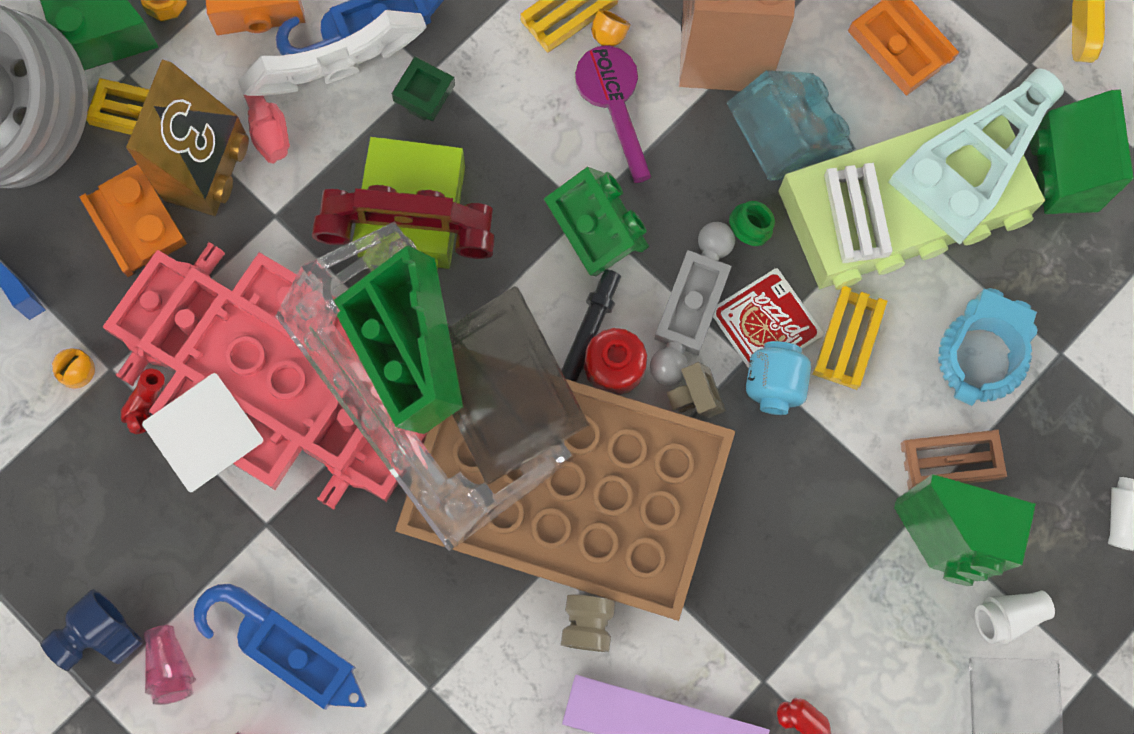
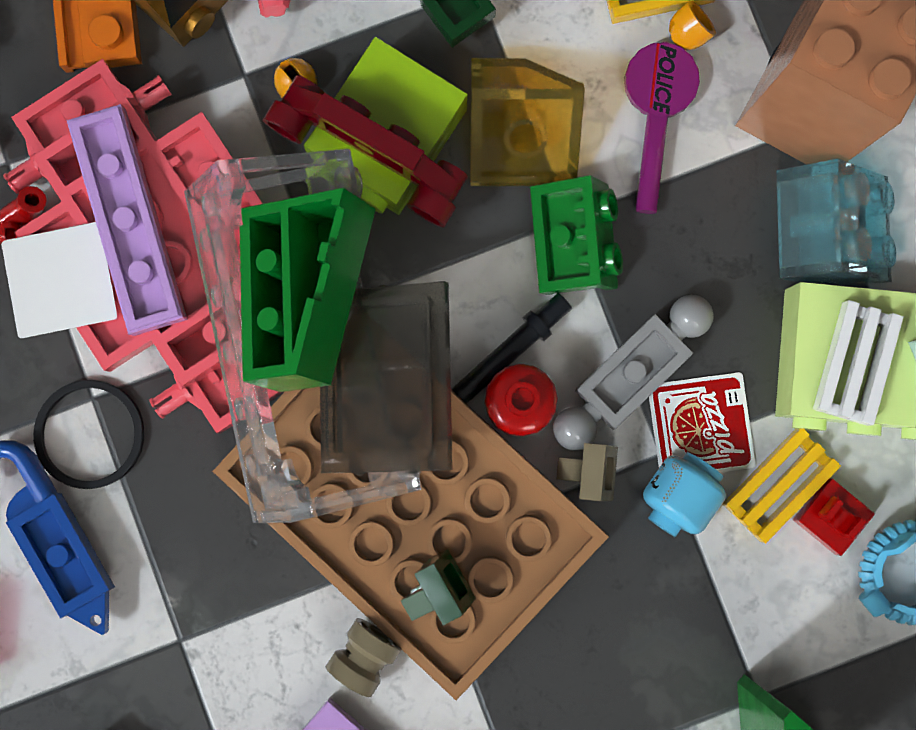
camera: 25 degrees right, 10 degrees up
green plate [729,201,775,246] -> none
nougat tile [900,430,1007,490] -> none
none -> black piece [33,380,144,489]
none -> lavender tile [66,104,187,336]
none -> light orange hinge [274,58,318,98]
none -> dark green tile [401,549,476,626]
none -> clear yellow slope [470,58,585,186]
none -> red tile [792,478,875,556]

